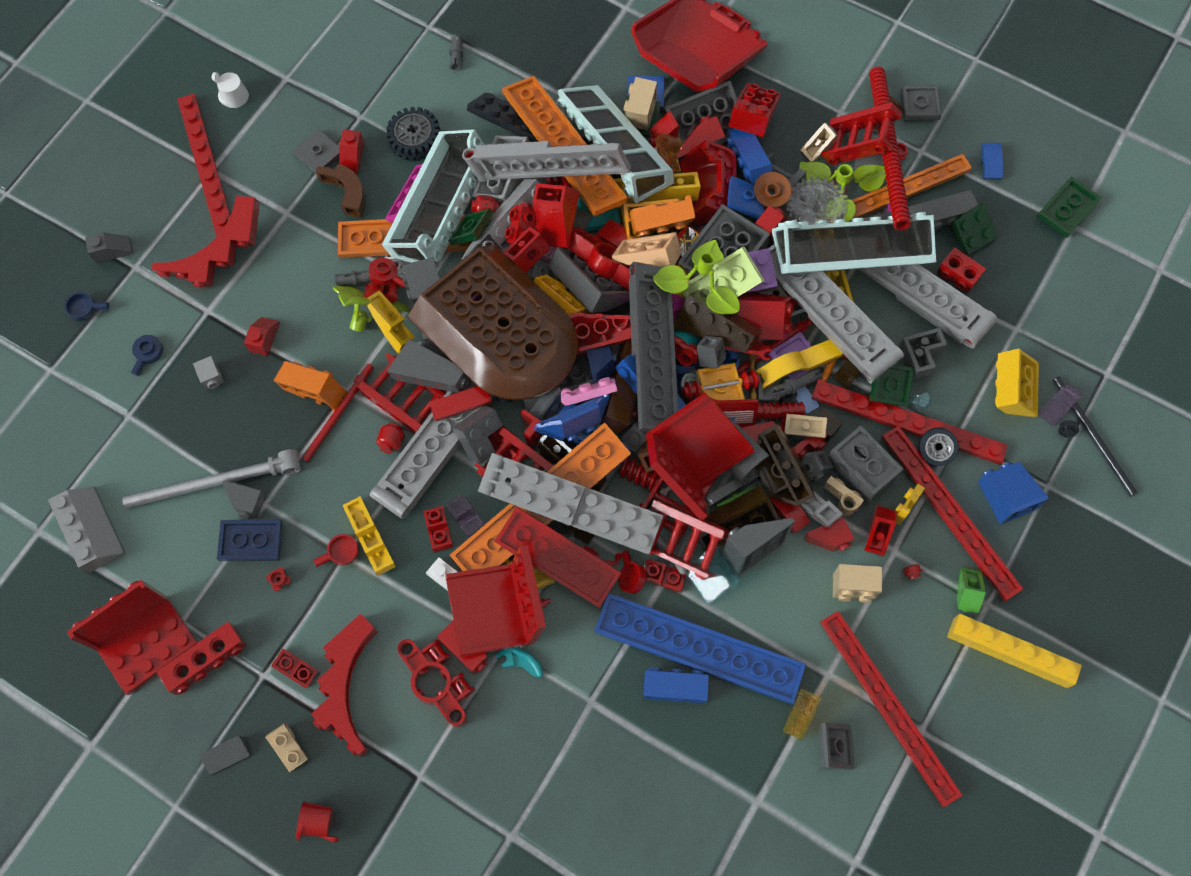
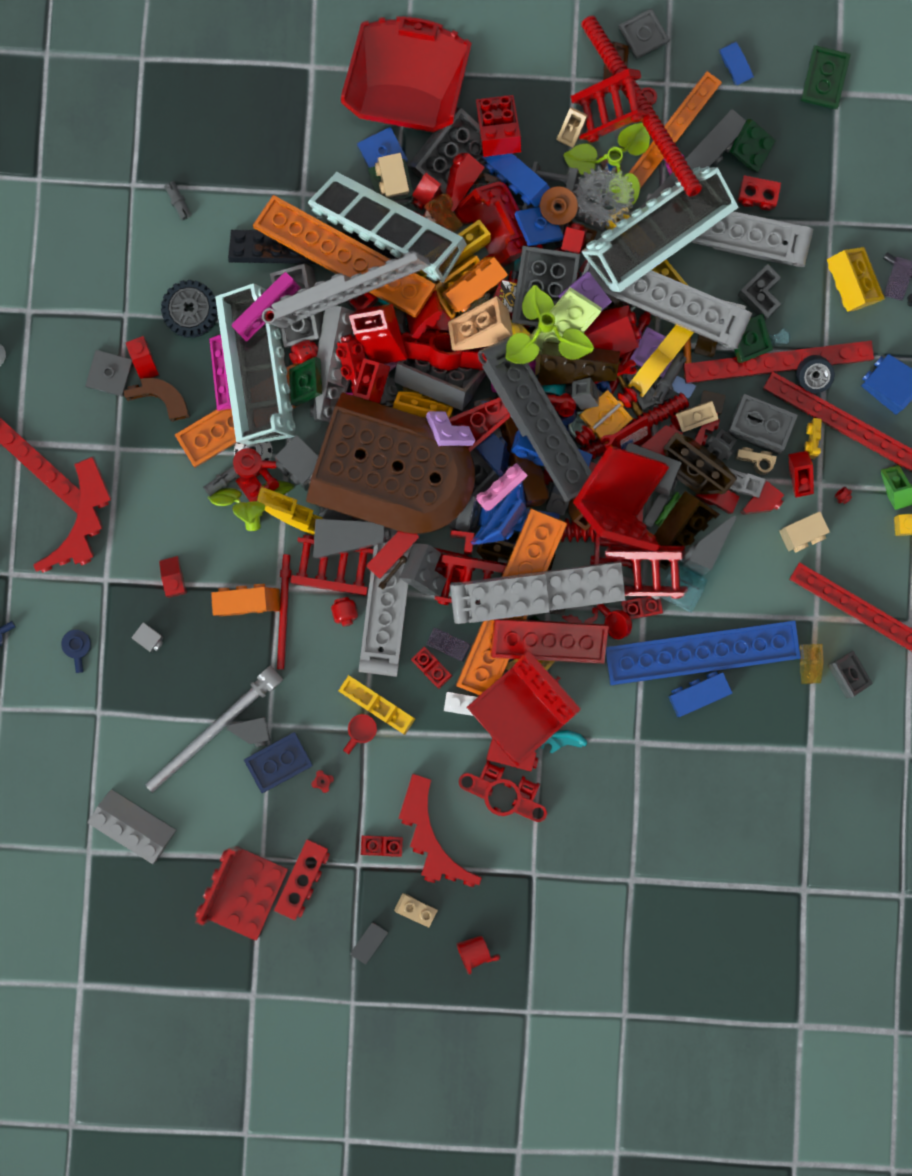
camera: 35 degrees left, 15 degrees up
none -> dark pink slope [231,272,301,342]
none -> dark brown hinge [379,556,407,589]
none -> red slope [406,290,443,340]
none -> lavender plate [426,411,475,446]

